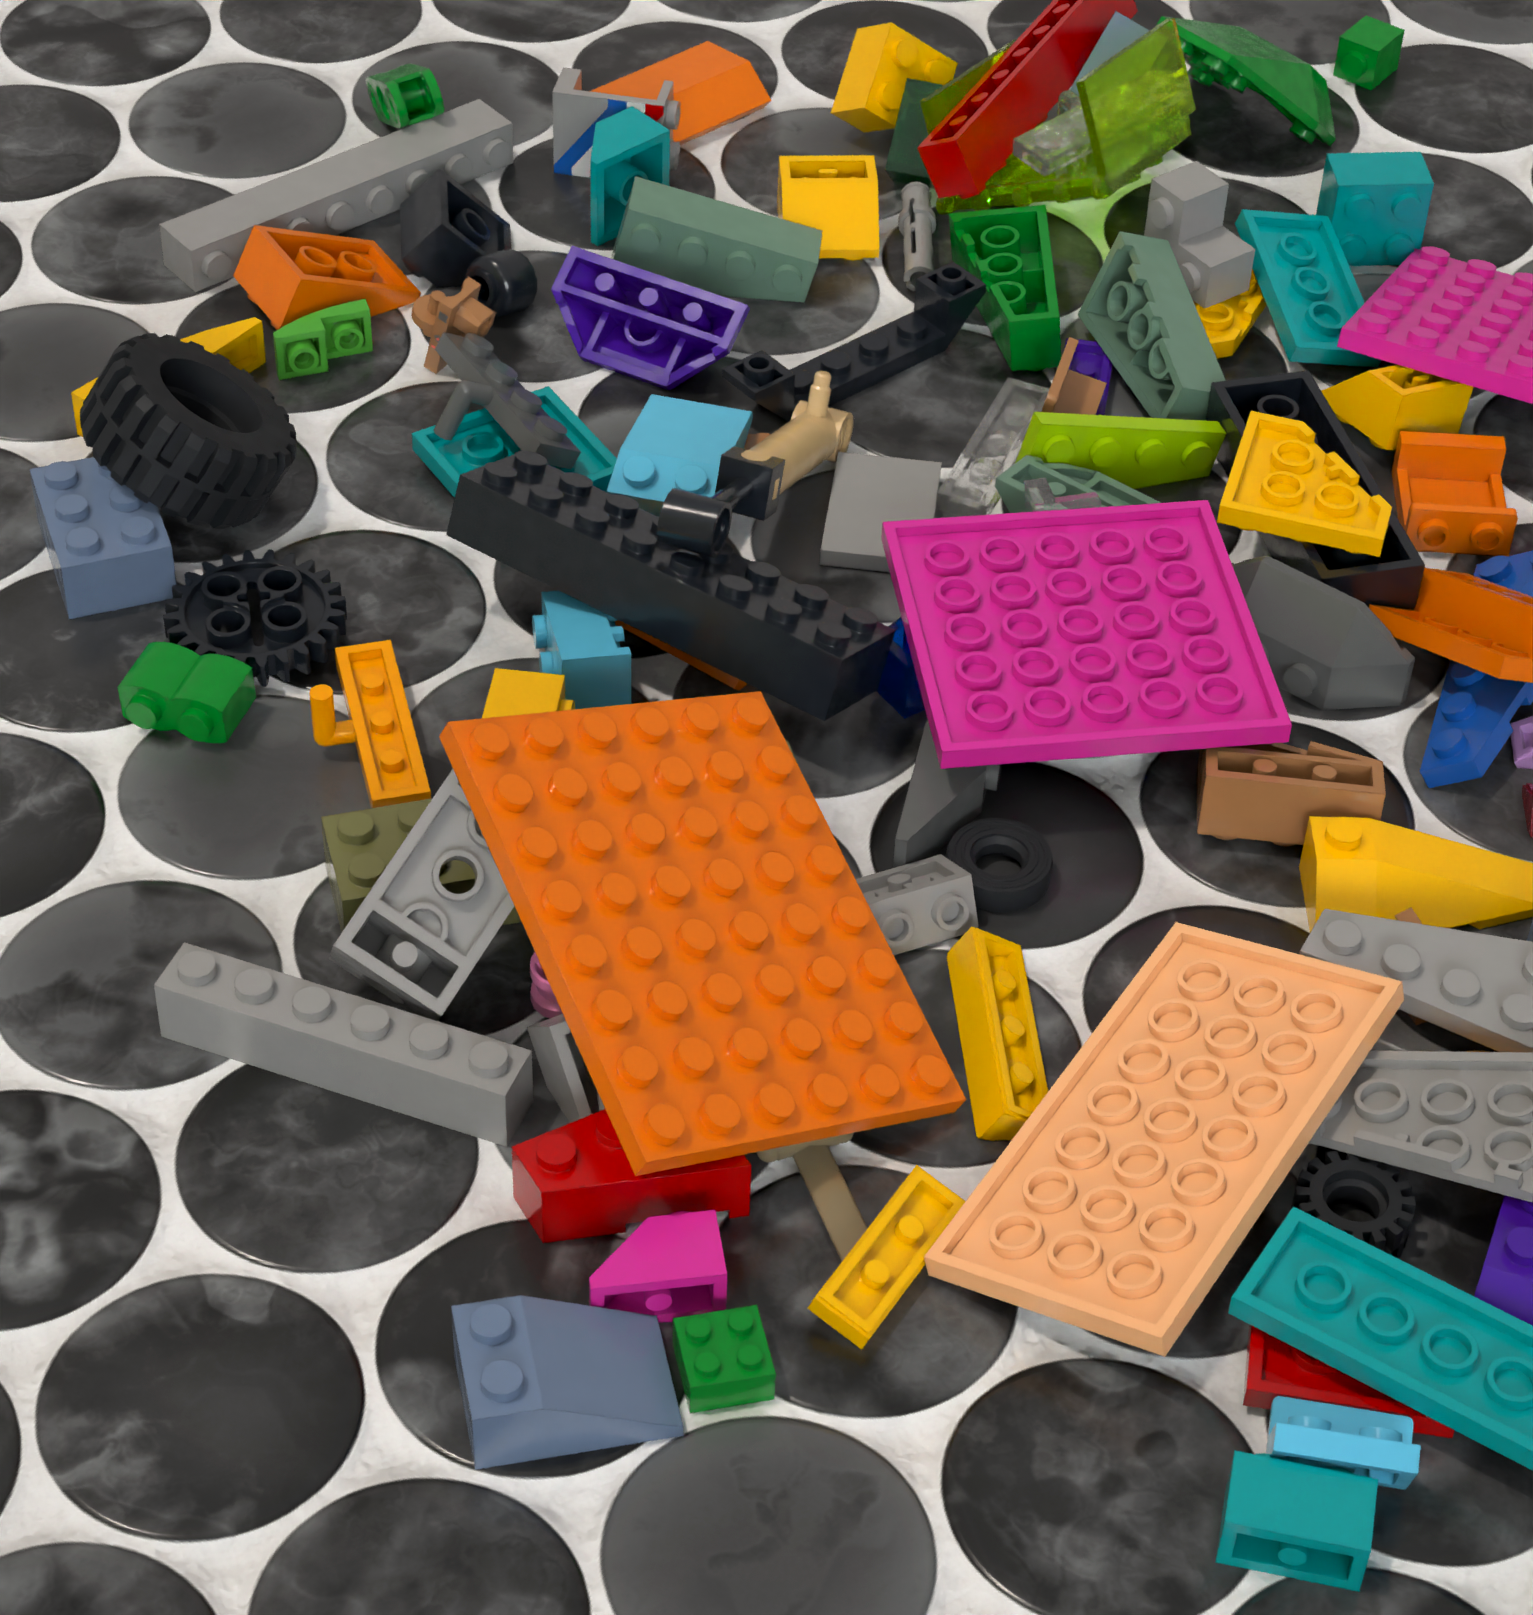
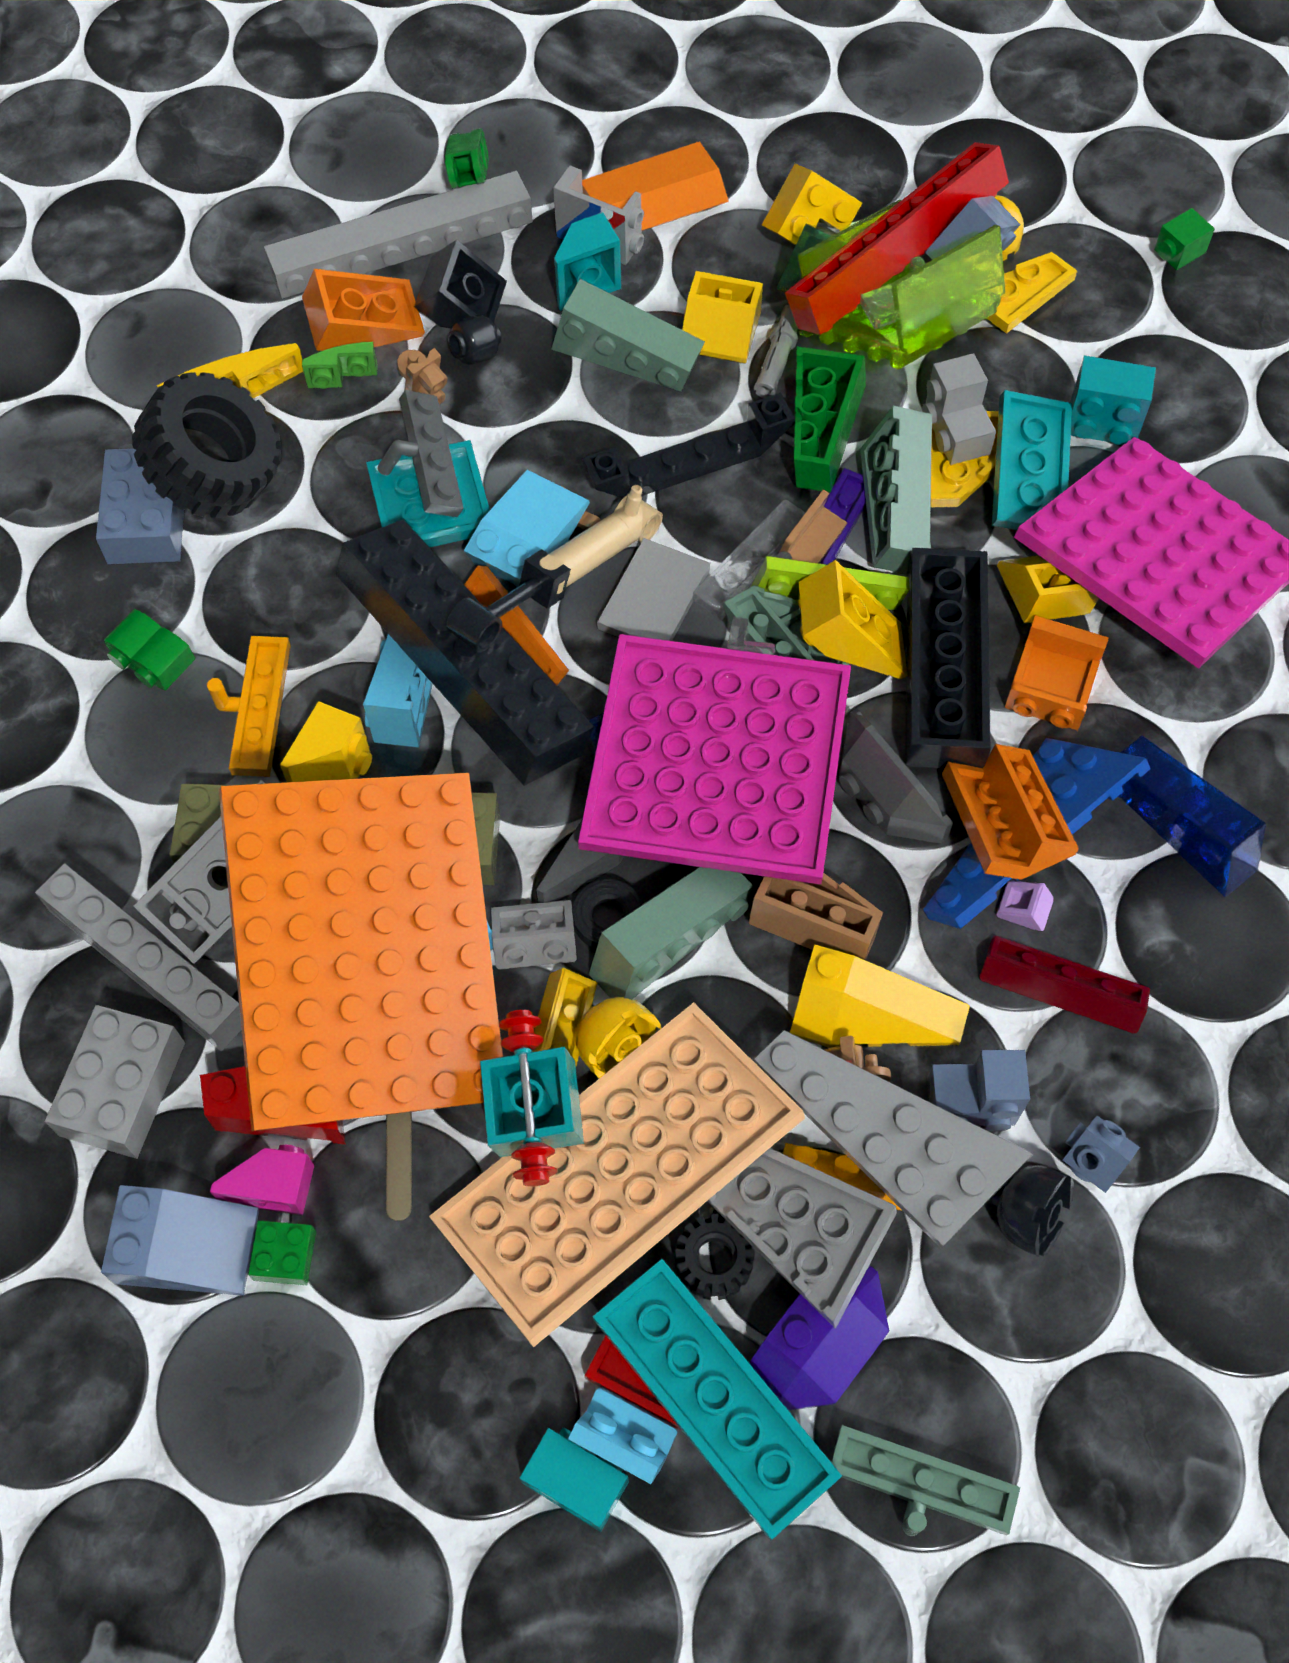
camera: 20 degrees right, 20 degrees up
black gear [163,550,347,687] -> none
dark purple wedge [551,246,750,391] -> none
yellow tile [807,1165,966,1350] -> none
green wedge [1157,16,1336,147] -> none
yellow plate [1217,411,1392,557] -> none
none -> light grey brick [45,1005,185,1159]
none -> teal brick [480,1010,584,1187]
none -> yellow cylinder [576,997,661,1078]
none -> sand green wedge [589,867,754,1000]
none -> yellow slope [798,560,908,679]
none -> yellow wing [957,252,1077,334]

